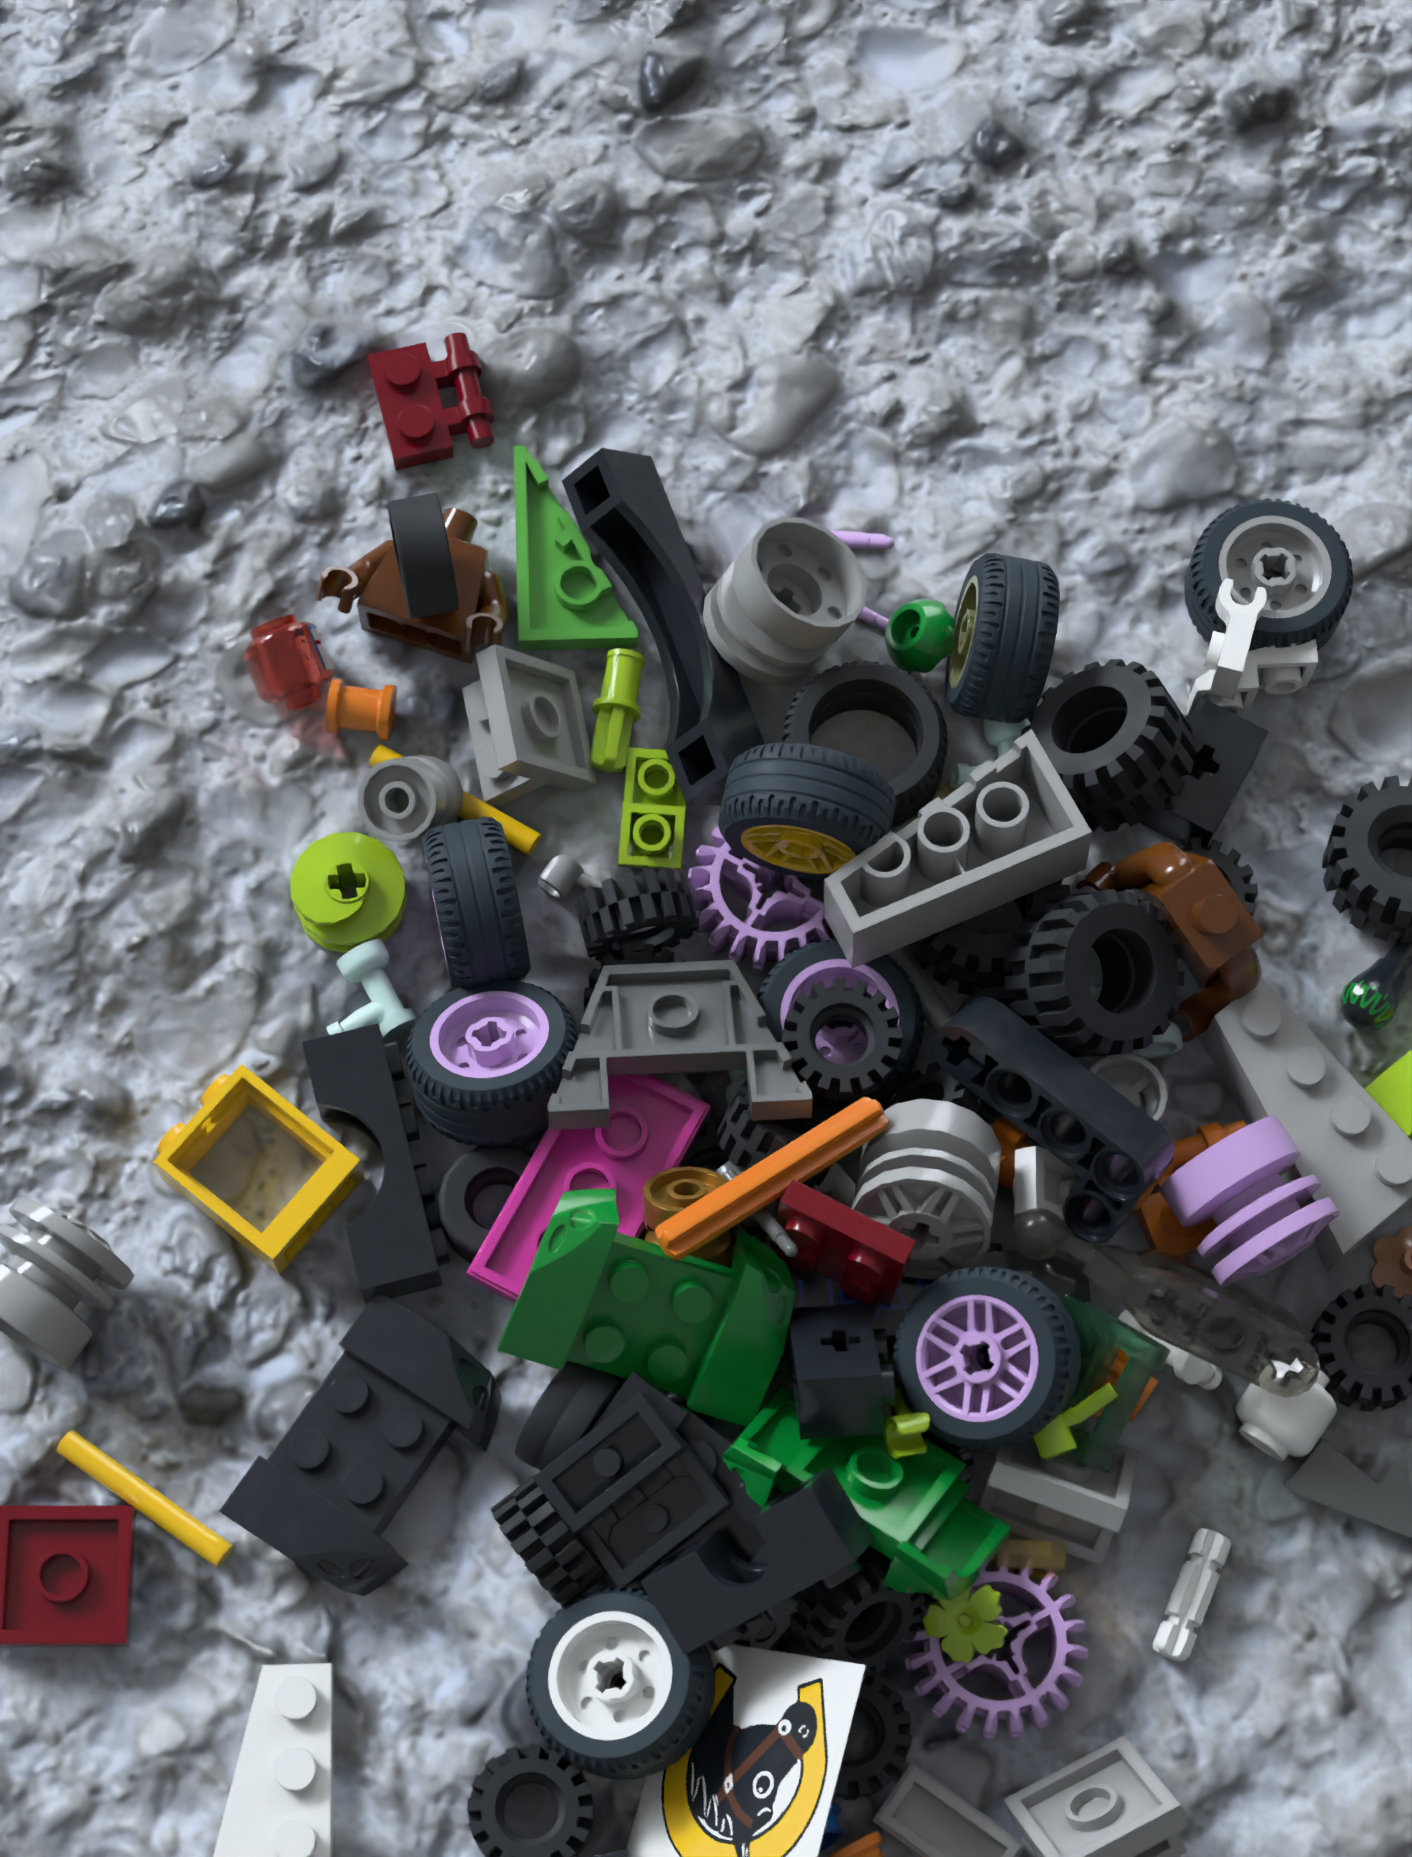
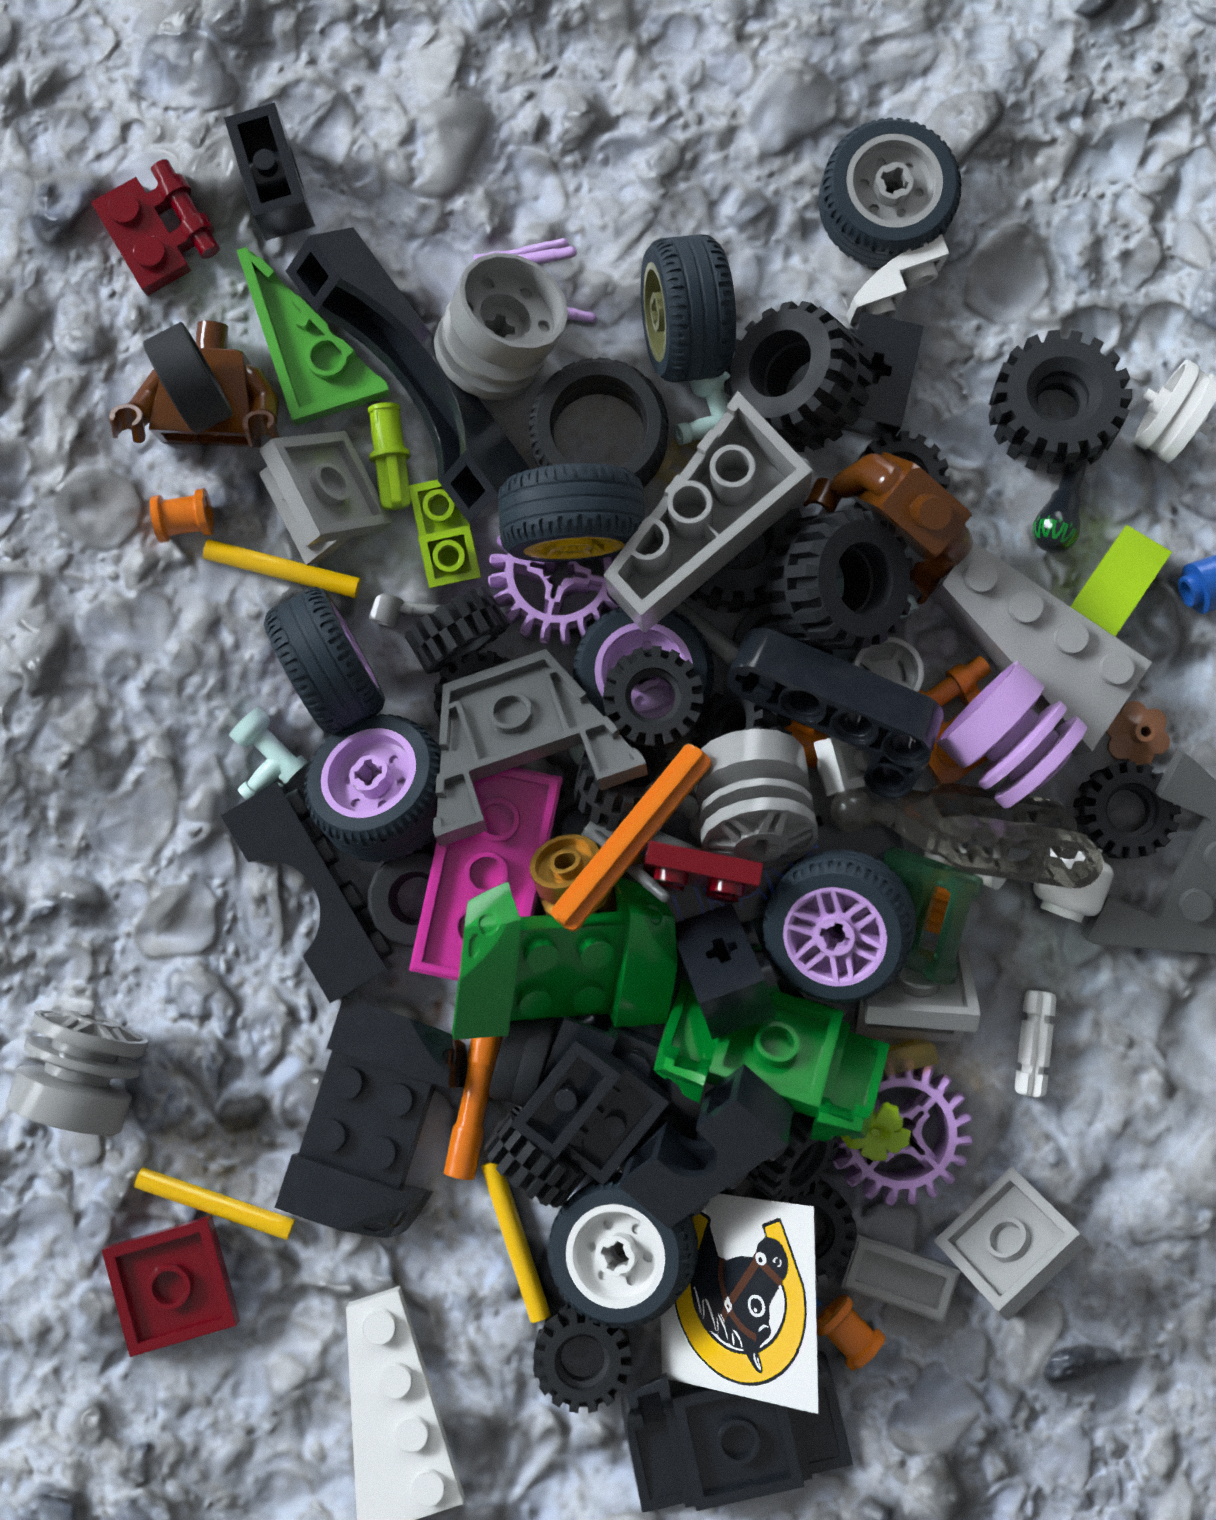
camera: 15 degrees left, 15 degrees up
yellow window [153,1063,366,1275] -> none
clear red head [242,614,335,712] -> none
lime piece [290,832,408,953] -> none
light grey wheel [357,755,463,842] -> none
lime hand [884,1386,930,1458] -> none
green plate [885,599,955,674] -> none
lime hand [1033,1382,1119,1459] -> none
white plate [1203,578,1267,700] -> none
none -> black brick [224,102,315,241]
none -> orange piece [443,1036,503,1180]
none -> yellow bar [480,1161,551,1323]

